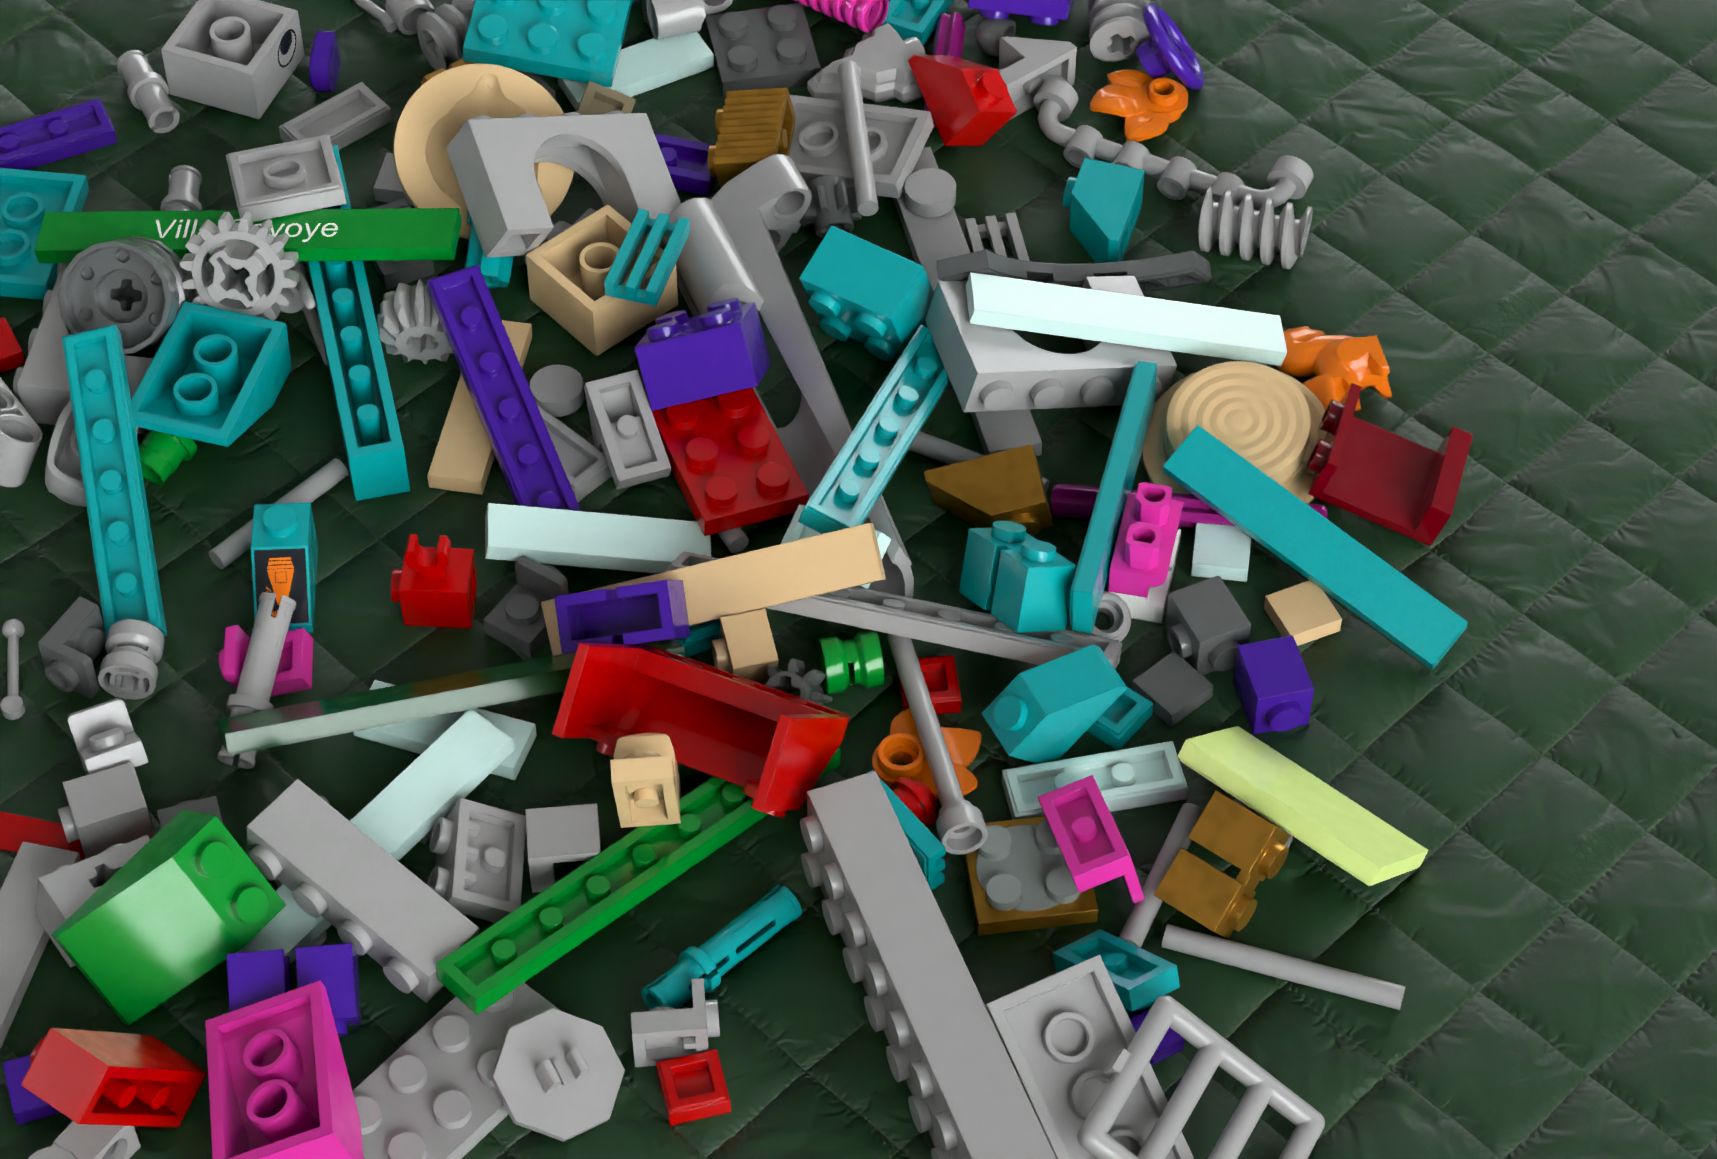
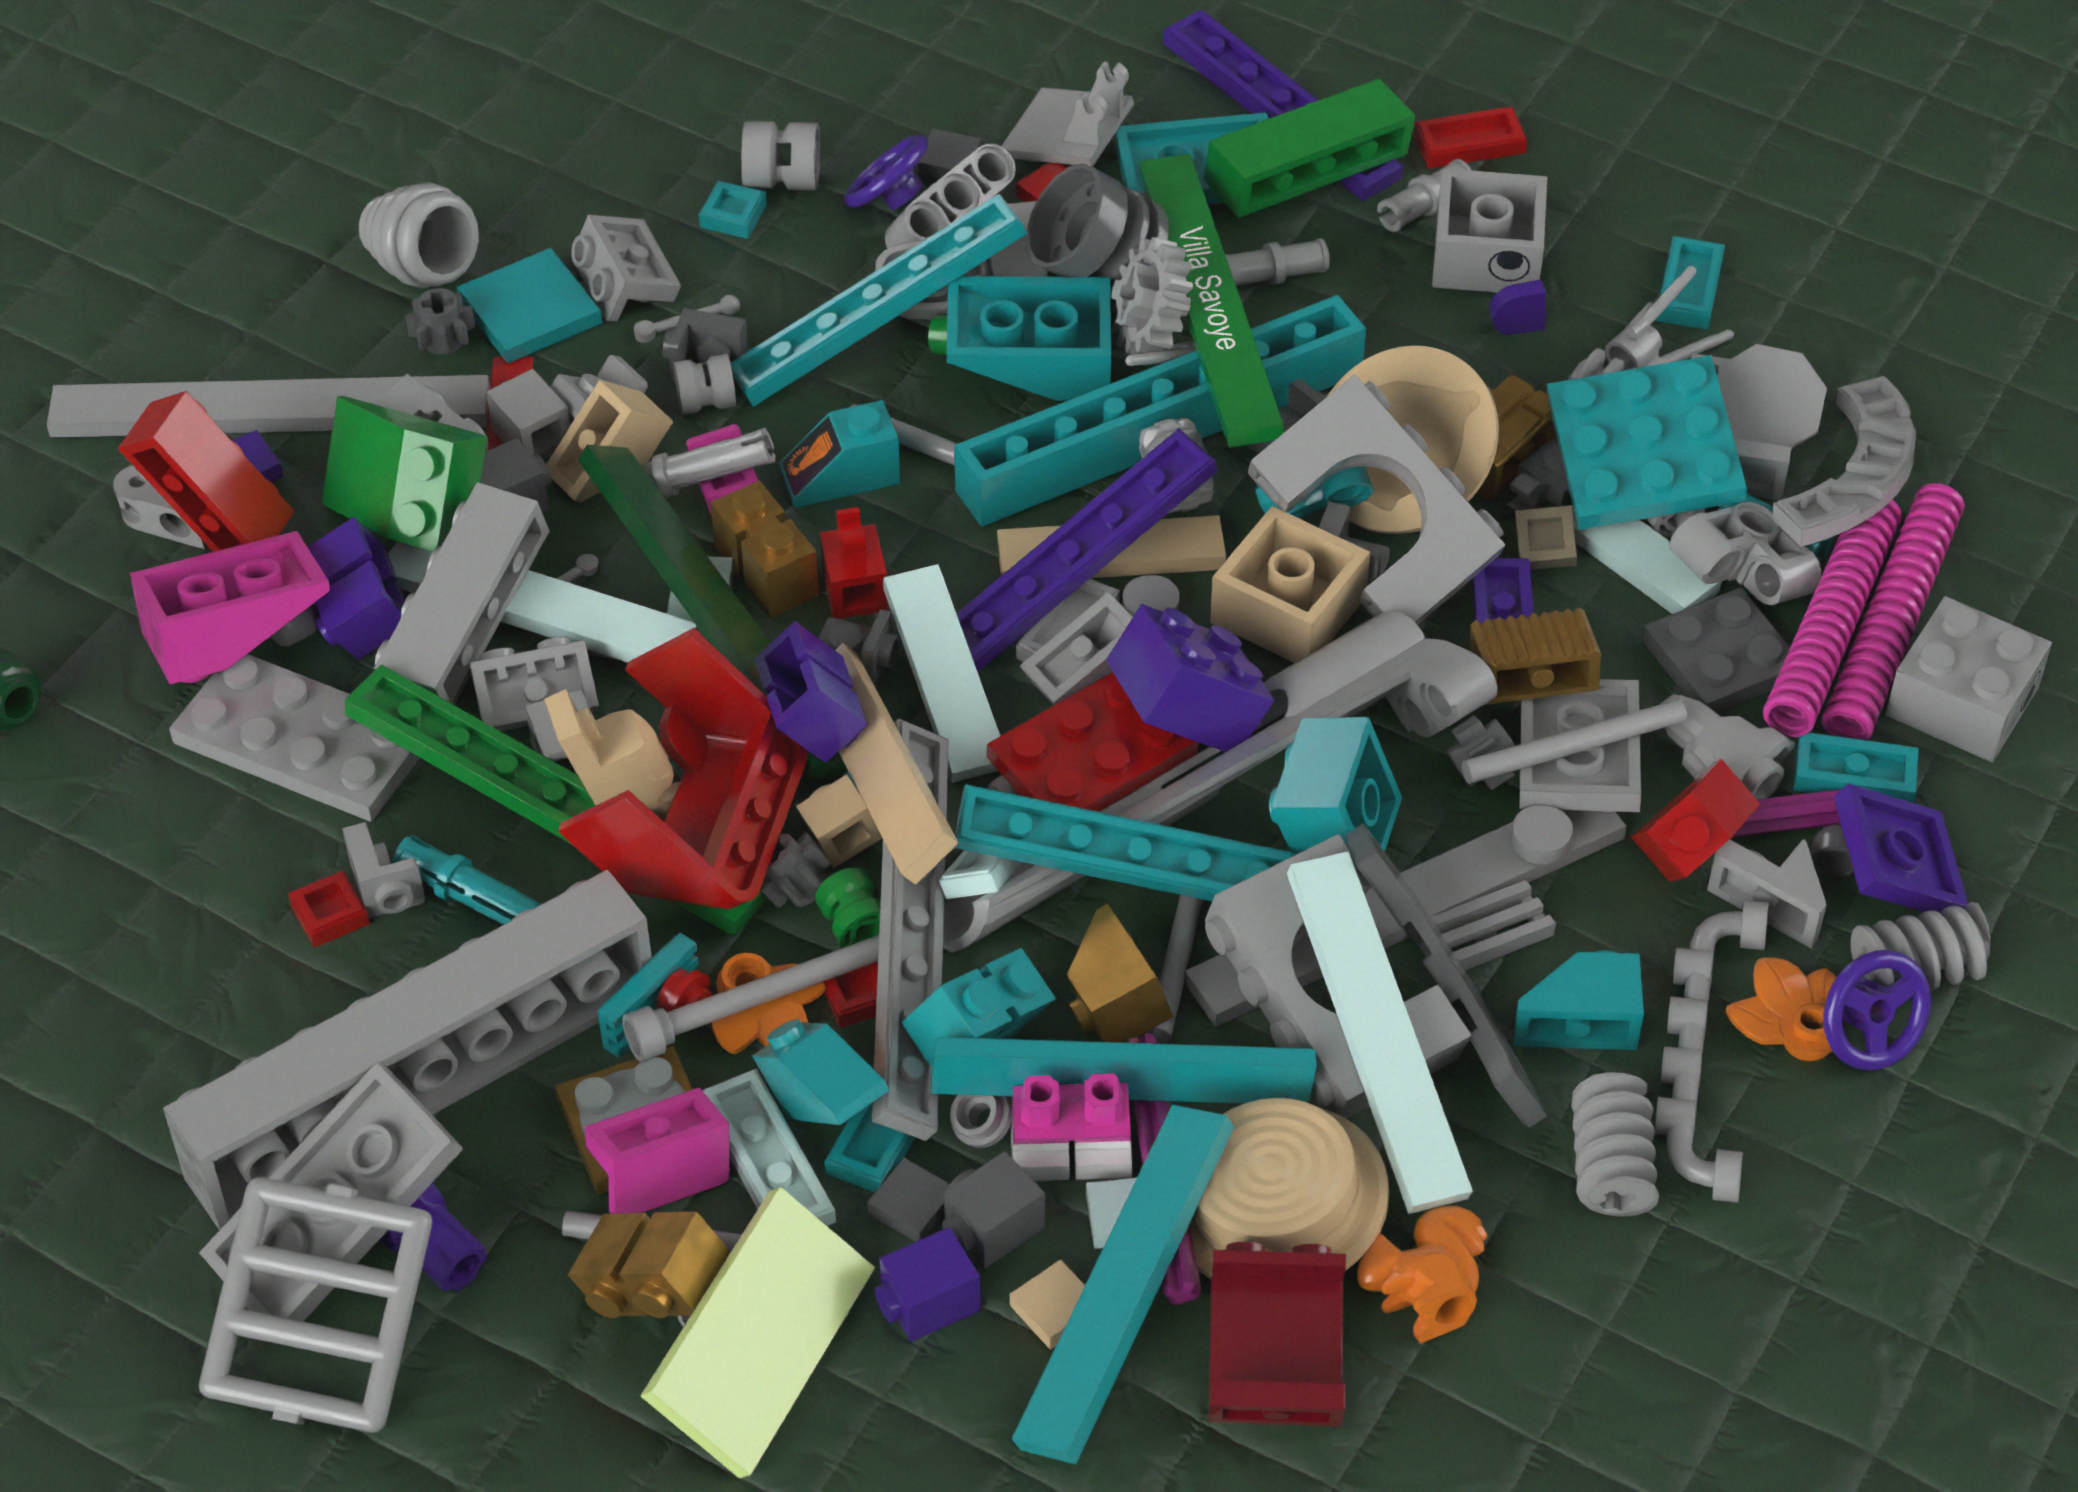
camera: 75 degrees right, 0 degrees up
light grey tile [226,135,347,222] -> none
light grey tile [279,82,392,150] -> none
light grey piece [491,1008,625,1142] -> none
teal tile [604,208,690,306] -> none
teal plate [1053,929,1180,1012] -> none
light grey bar [1162,924,1406,1010] -> none
none -> tan slope [546,380,673,503]
none -> pearl gold piece [711,480,819,619]
none -> green brick [1203,78,1415,218]
none -> red tile [1413,107,1527,169]

